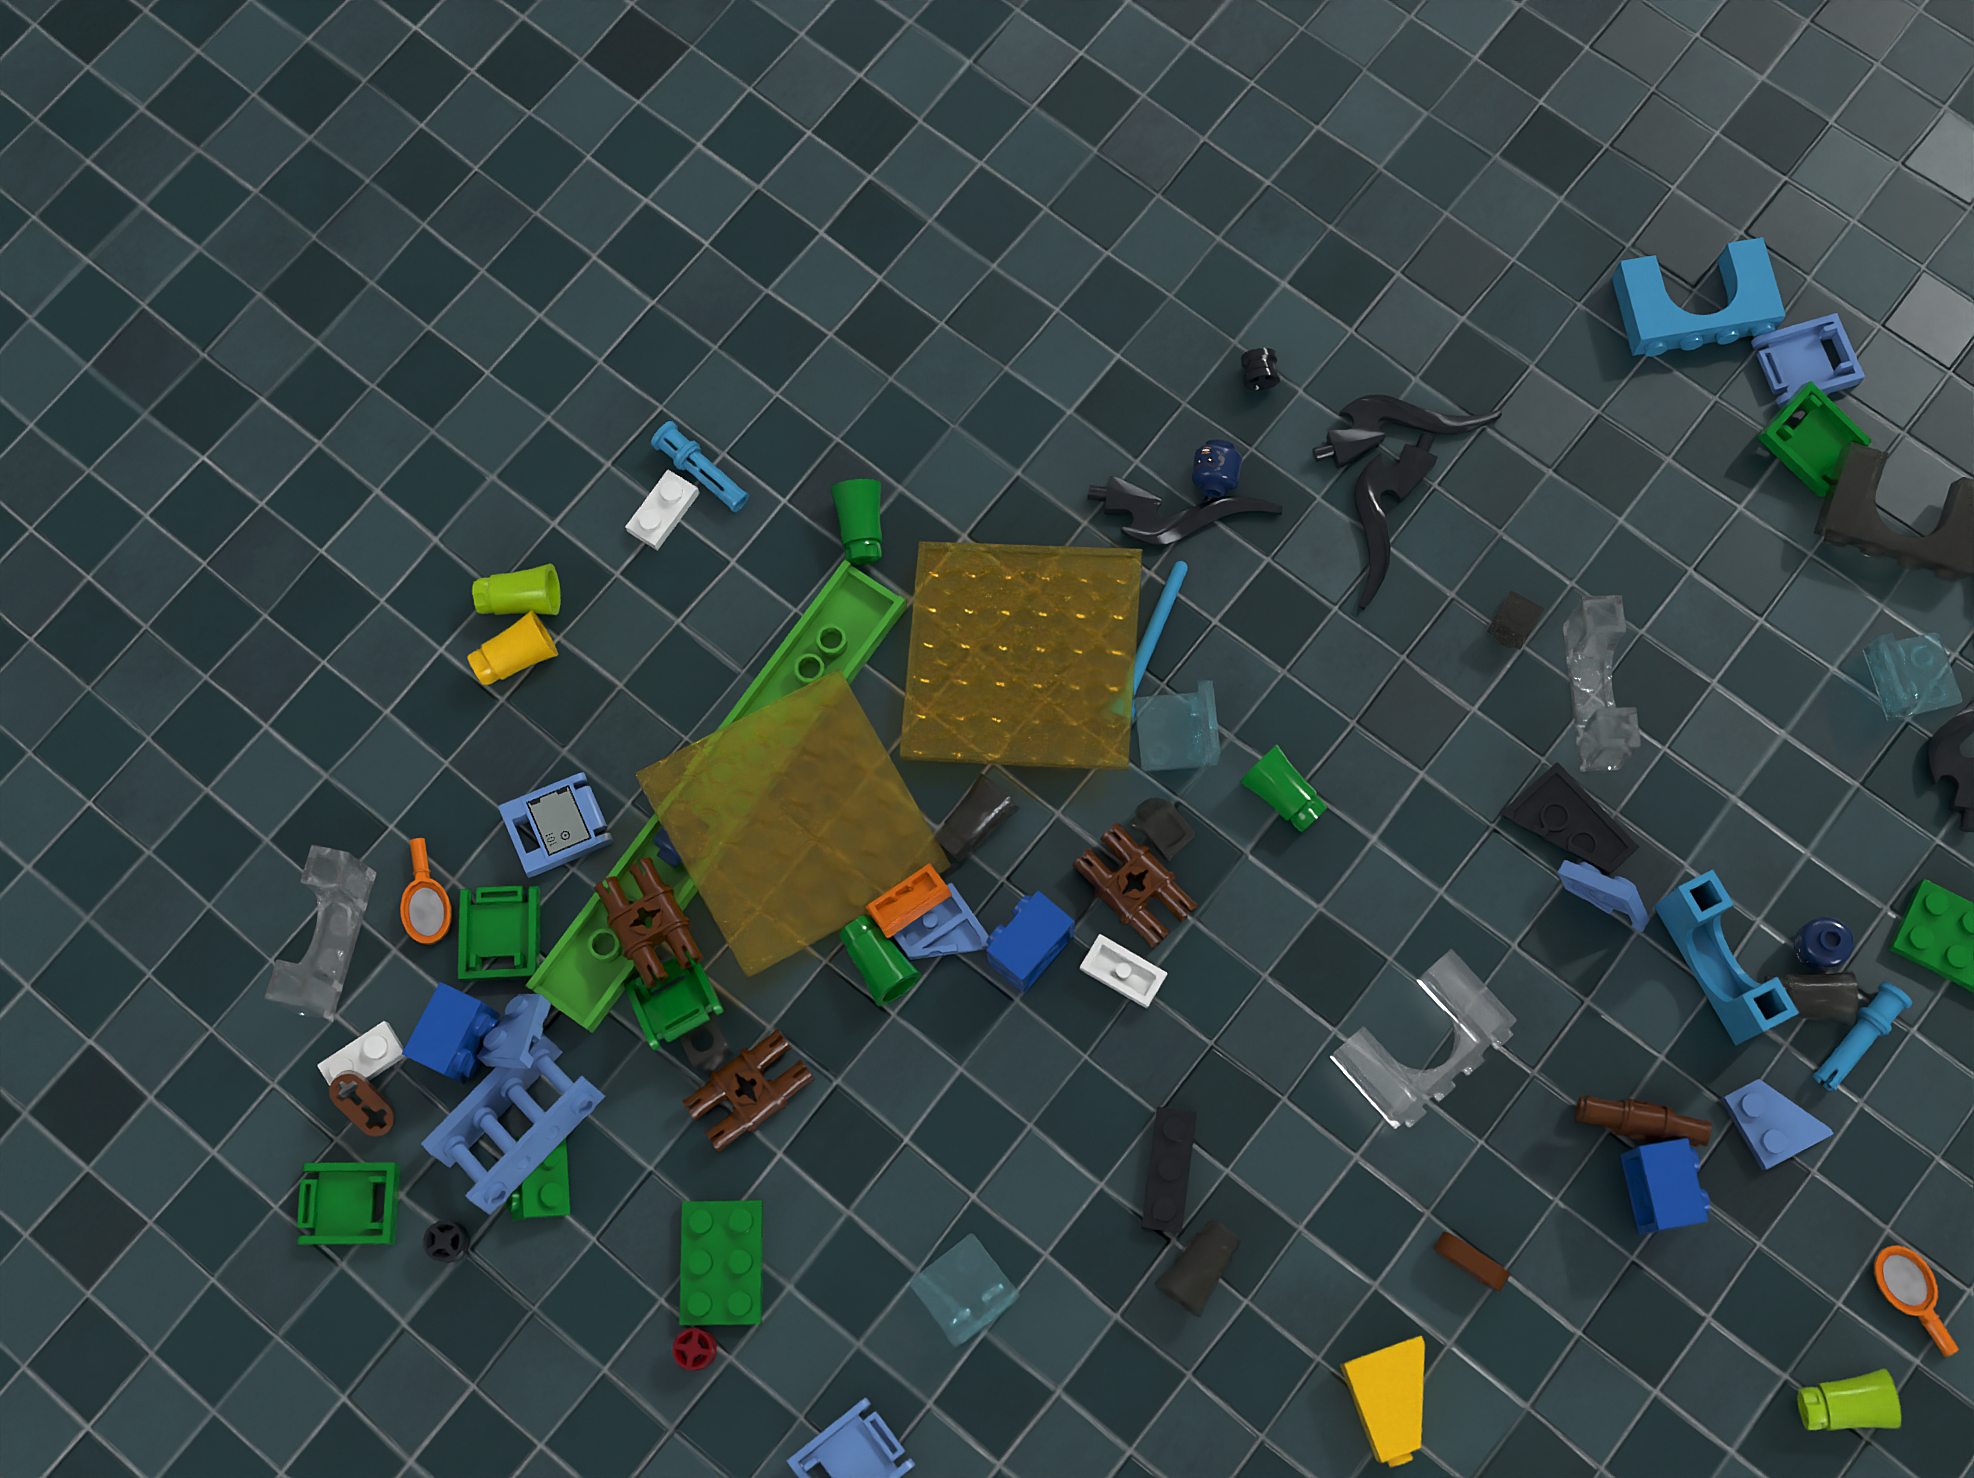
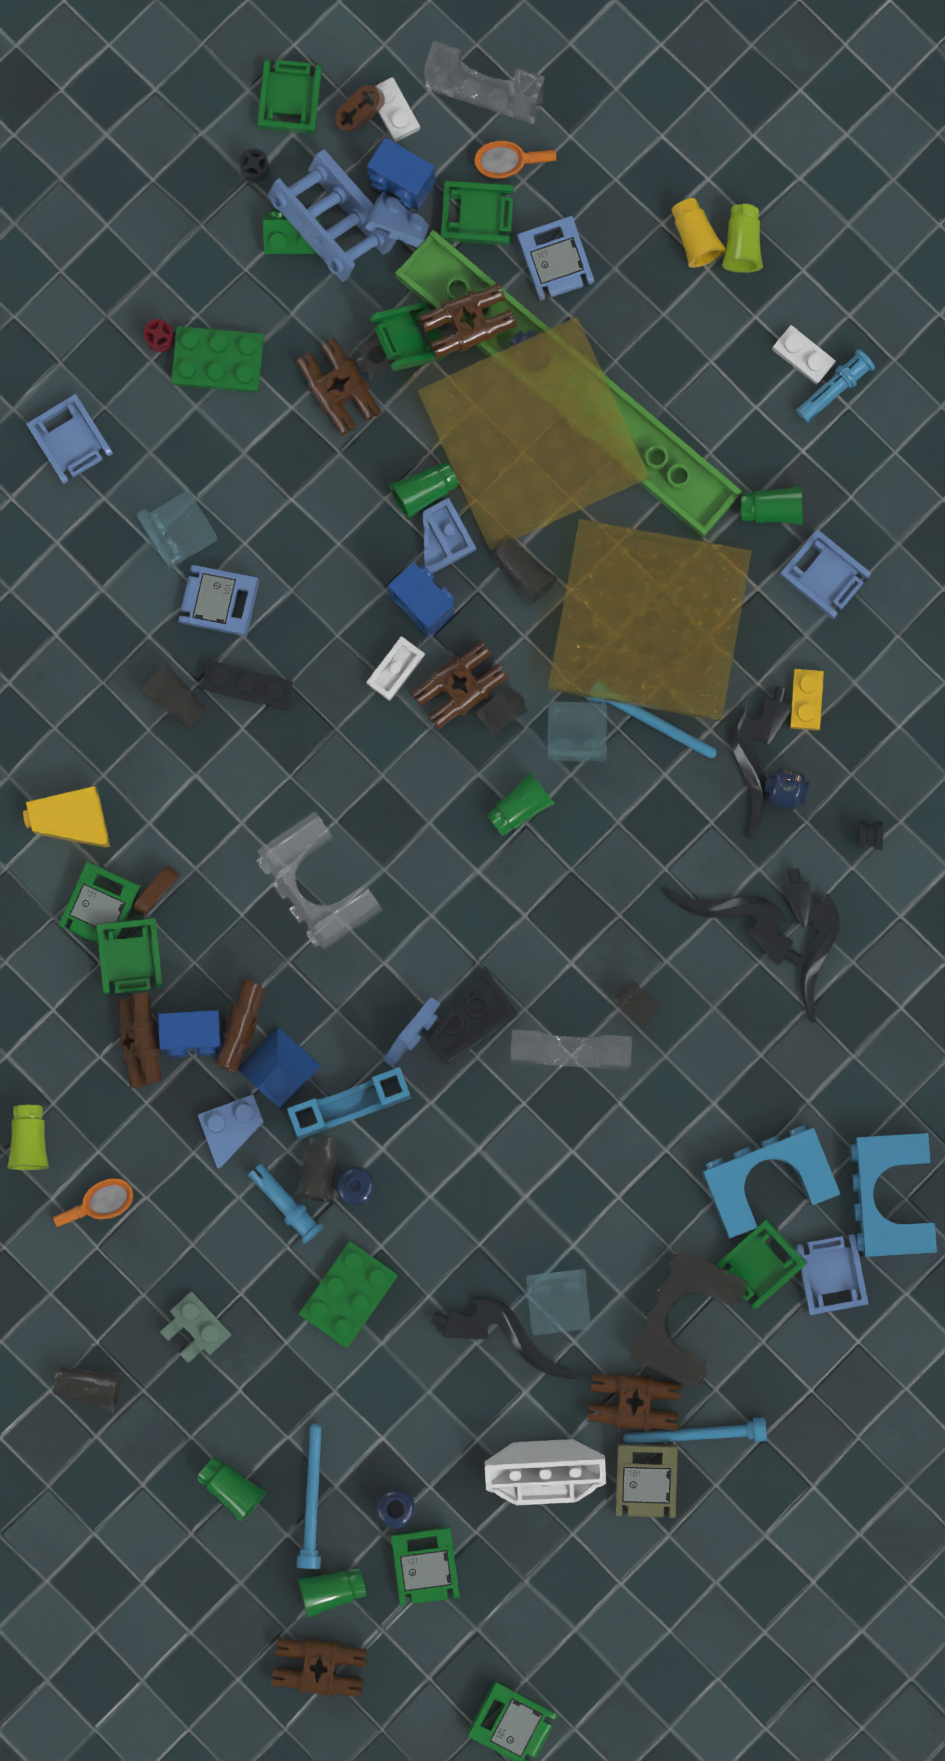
camera: 90 degrees right, 10 degrees up
orange plate [865,863,952,939] -> none
none -> container [58,862,142,944]
none -> green container [96,917,162,994]
none -> reddish brown pin [116,993,163,1088]
none -> container [178,565,260,637]
none -> blue slope [238,1027,321,1110]
none -> dark azure arch [702,1125,840,1238]
none -> medium blue container [779,529,871,619]
none -> yellow plate [790,669,824,731]

